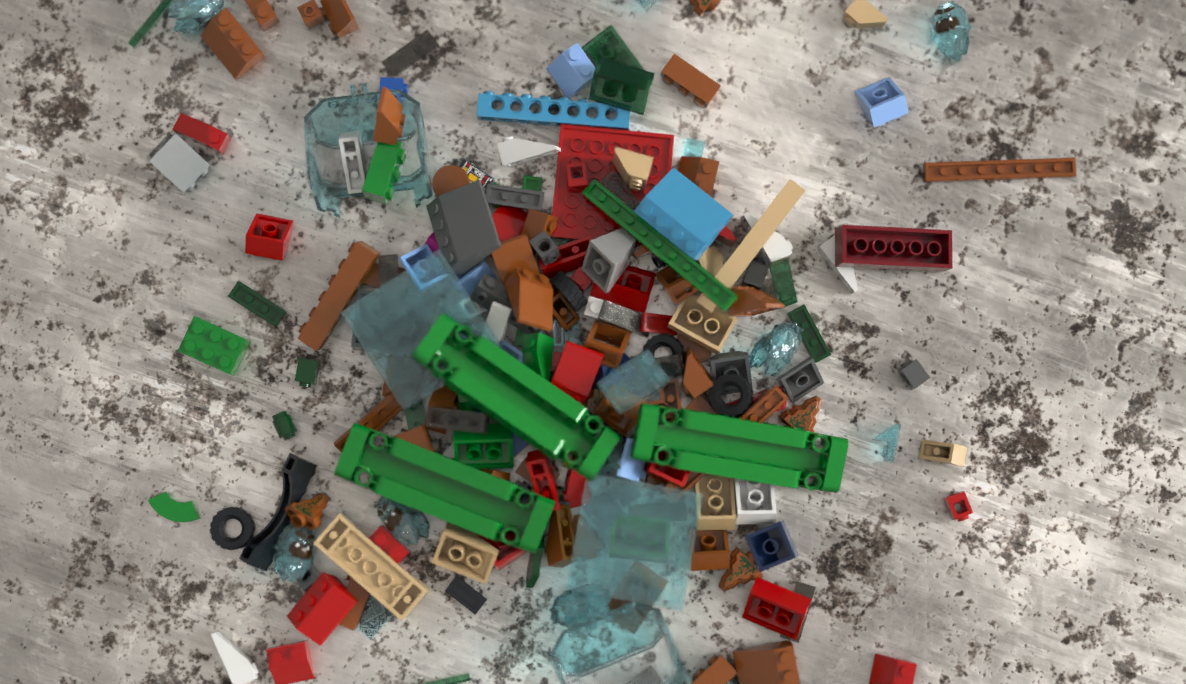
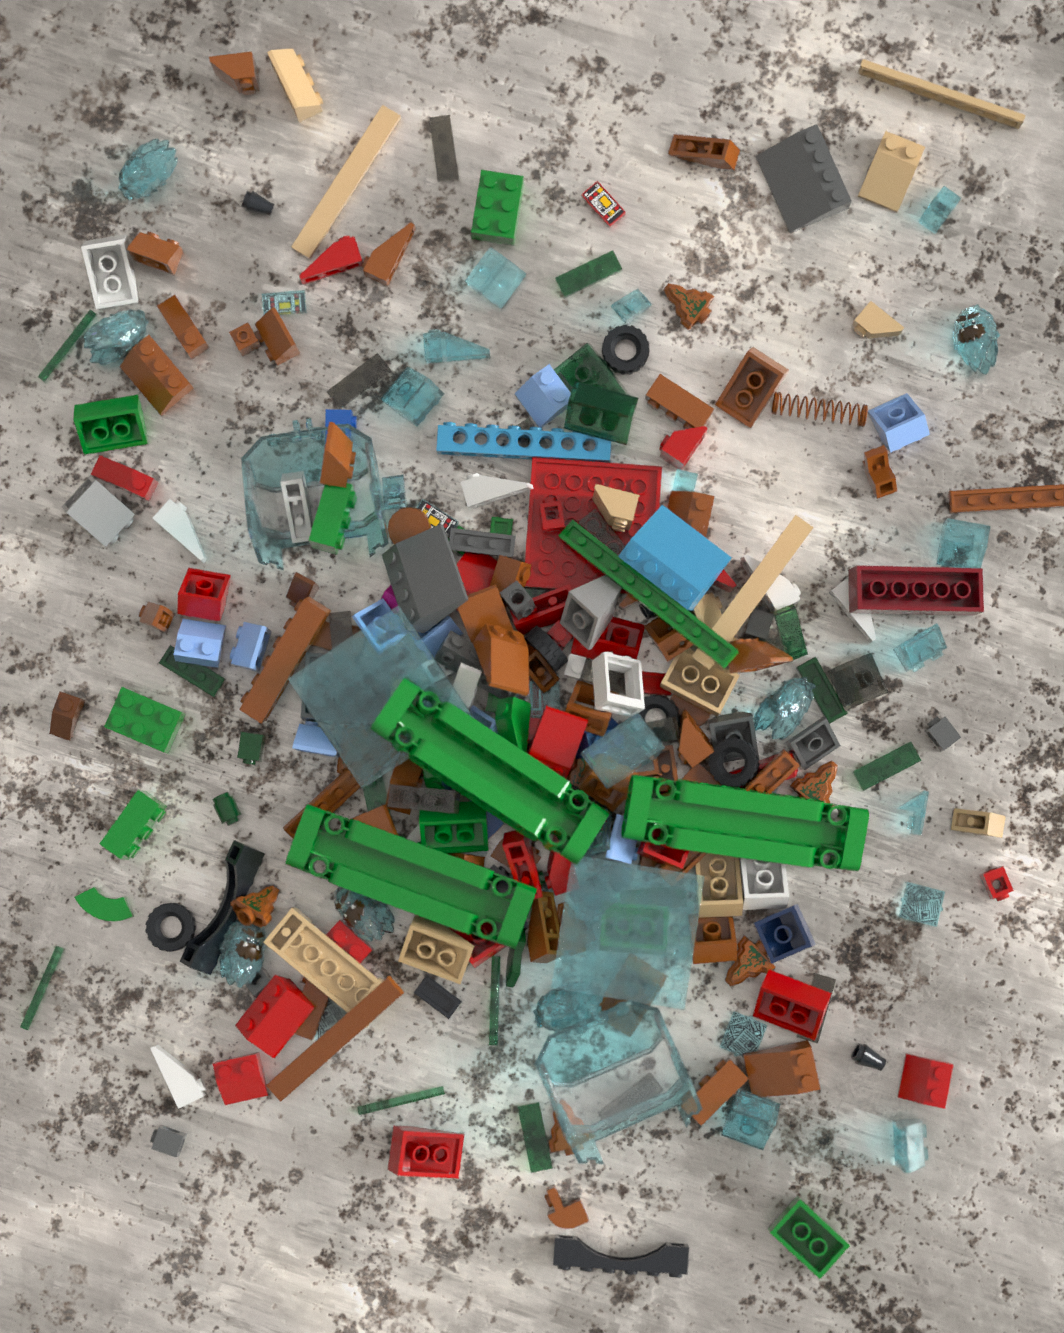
camera: 10 degrees right, 0 degrees up
none -> clear green bar [20,945,64,1030]
none -> reddish brown slope [49,691,85,741]
none -> green slope [73,394,148,455]
none -> green brick [99,790,167,860]
none -> dark orange slope [139,601,175,633]
none -> white slope [153,499,207,563]
none -> light blue slope [174,619,226,668]
none -> light blue slope [230,622,272,673]
none -> dark orange tile [266,975,404,1102]
none -> reddish brown slope [286,572,320,608]
none -> light blue slope [292,721,341,758]
none -> clear light blue slope [381,366,444,427]
none -> clear light blue slope [382,475,408,511]
none -> clear light blue slope [423,329,490,364]
none -> clear green bar [489,956,500,1045]
none -> white window [592,652,645,717]
none -> black tyre [602,324,650,375]
none -> red slope [659,426,708,471]
none -> dark orange slope [715,347,789,428]
none -> clear light blue piece [719,1011,768,1057]
none -> dark orange piece [772,391,868,427]
none -> clear smoke slope [828,653,889,711]
none -> black cone [851,1043,886,1071]
none -> clear green tile [853,741,922,791]
none -> dark orange brick [862,445,897,499]
none -> clear light blue slope [893,623,947,672]
none -> clear light blue piece [899,882,945,927]
none -> clear light blue slope [936,518,991,568]

